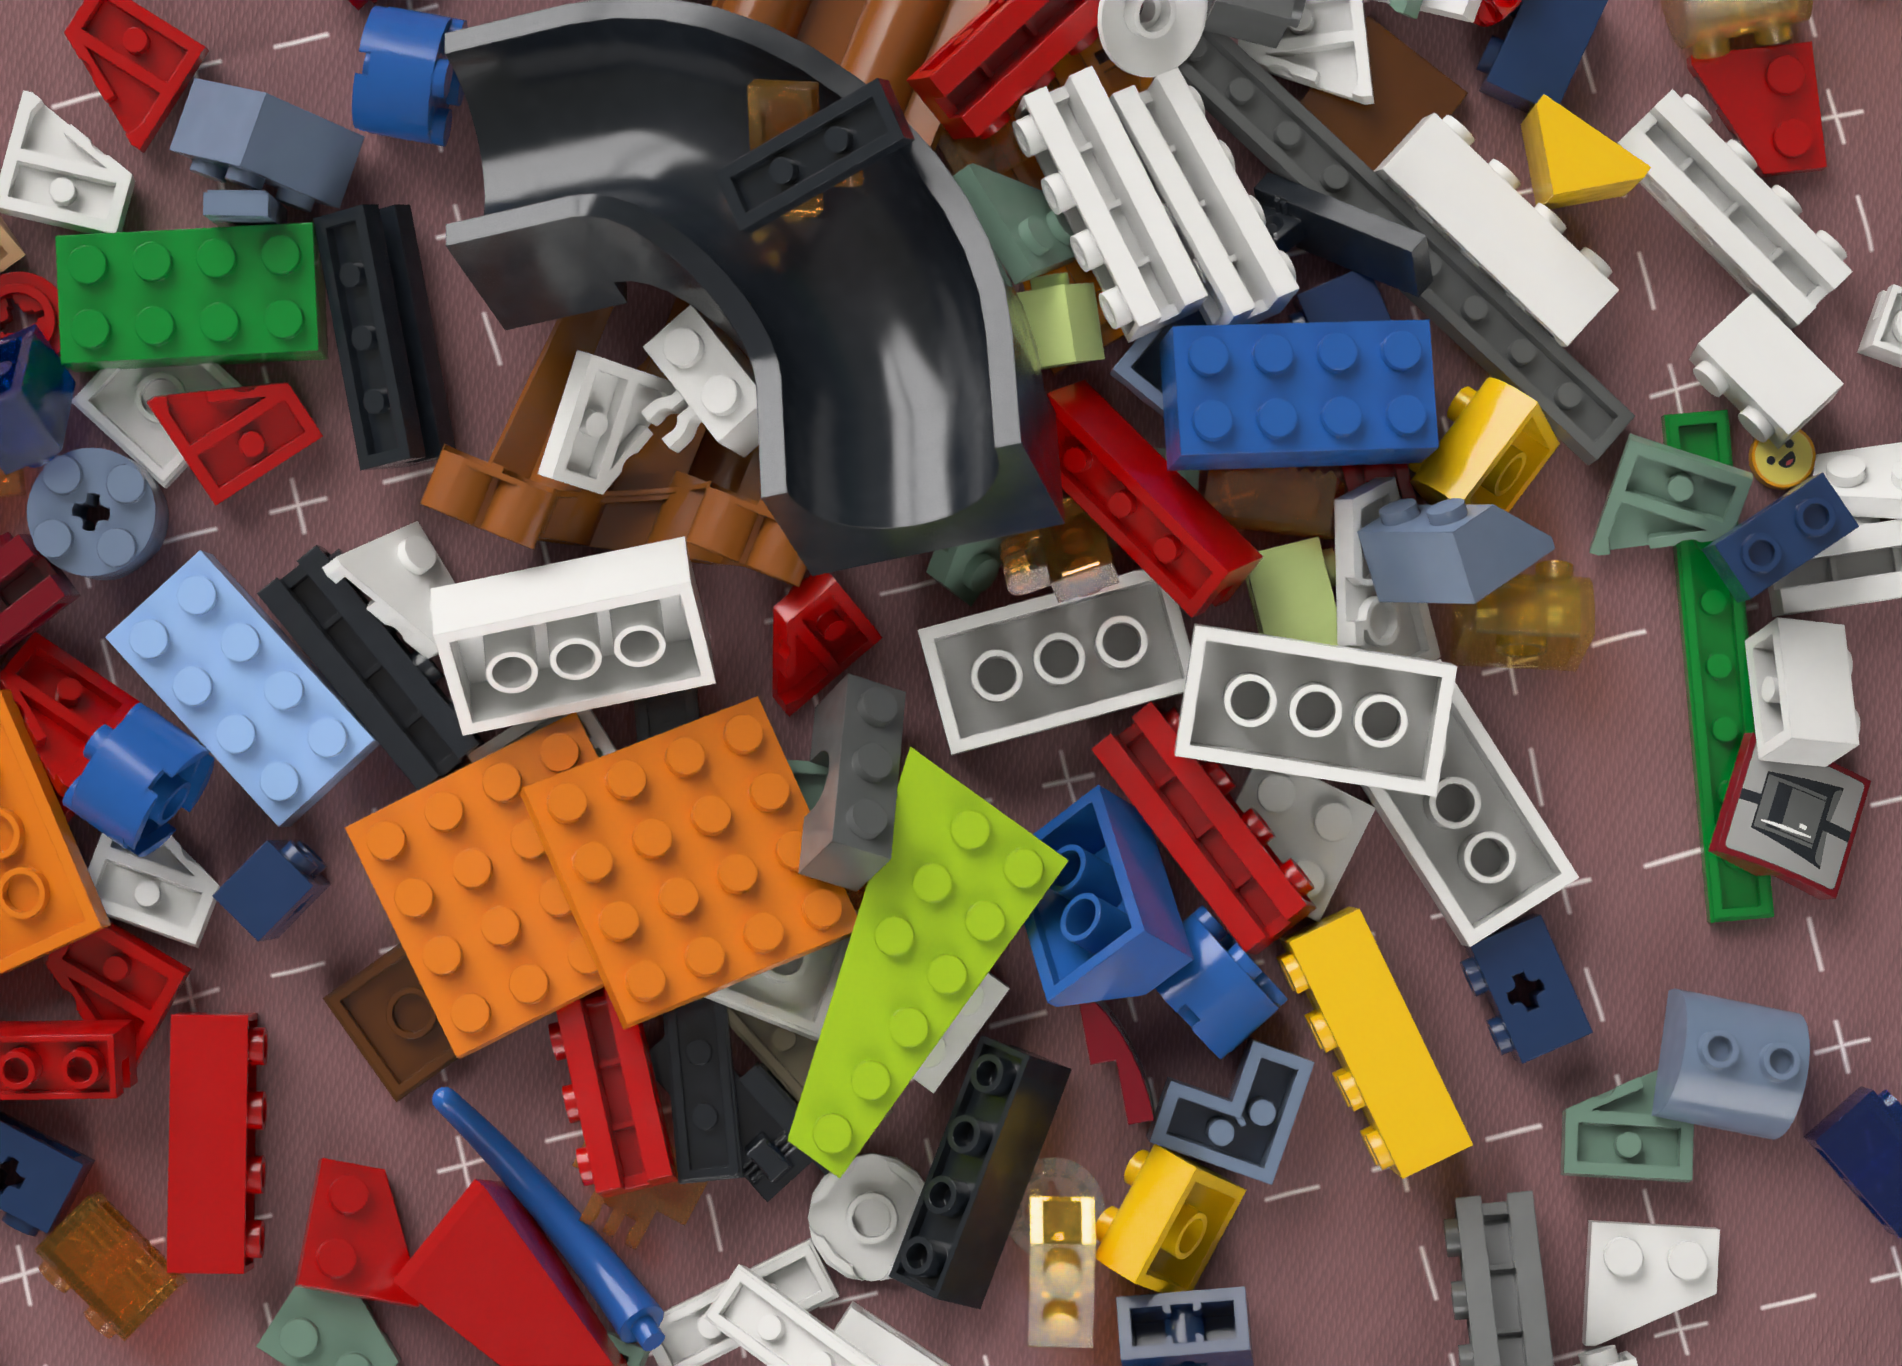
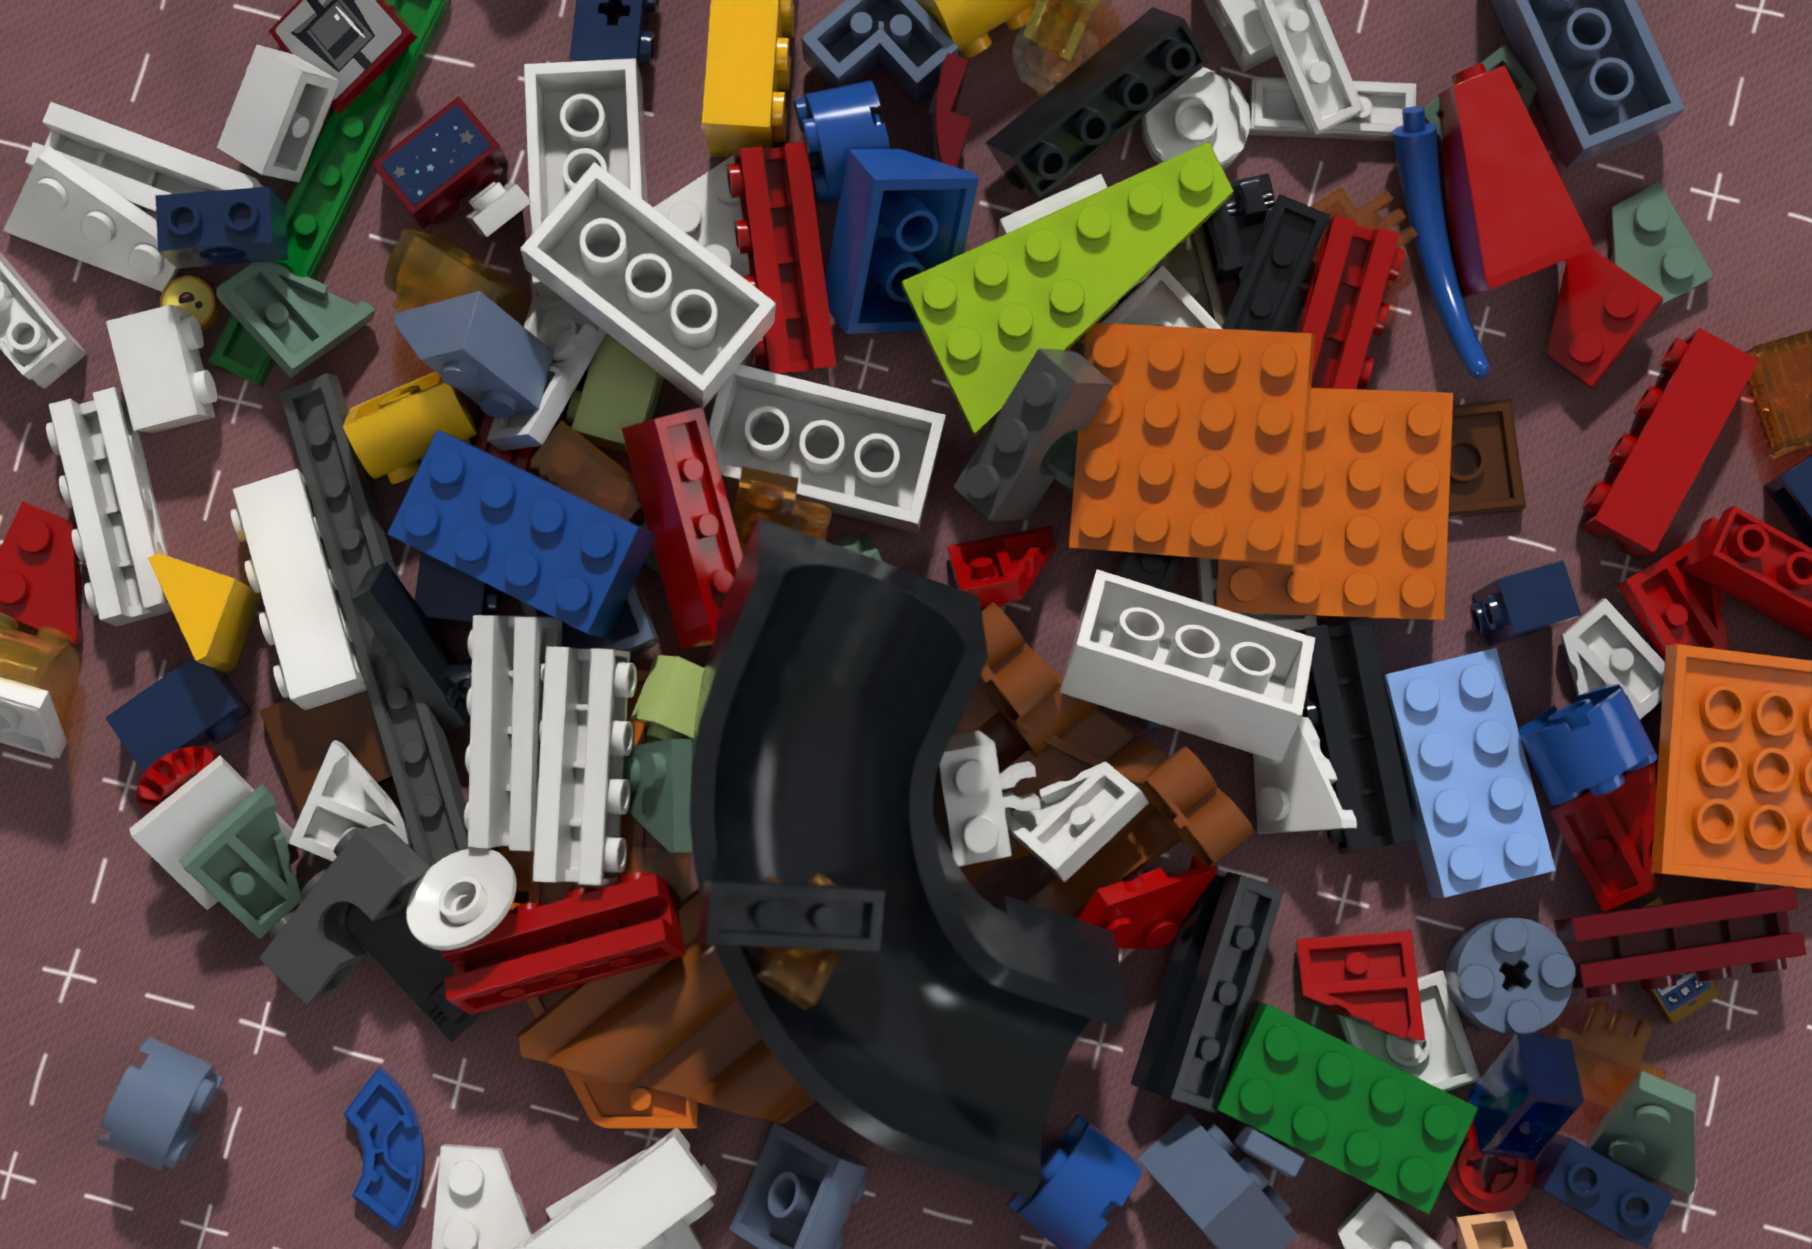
camera: 155 degrees left, 5 degrees down
none -> brick [372,96,508,229]
none -> white plate [465,182,531,237]
none -> red wing [1077,856,1219,949]

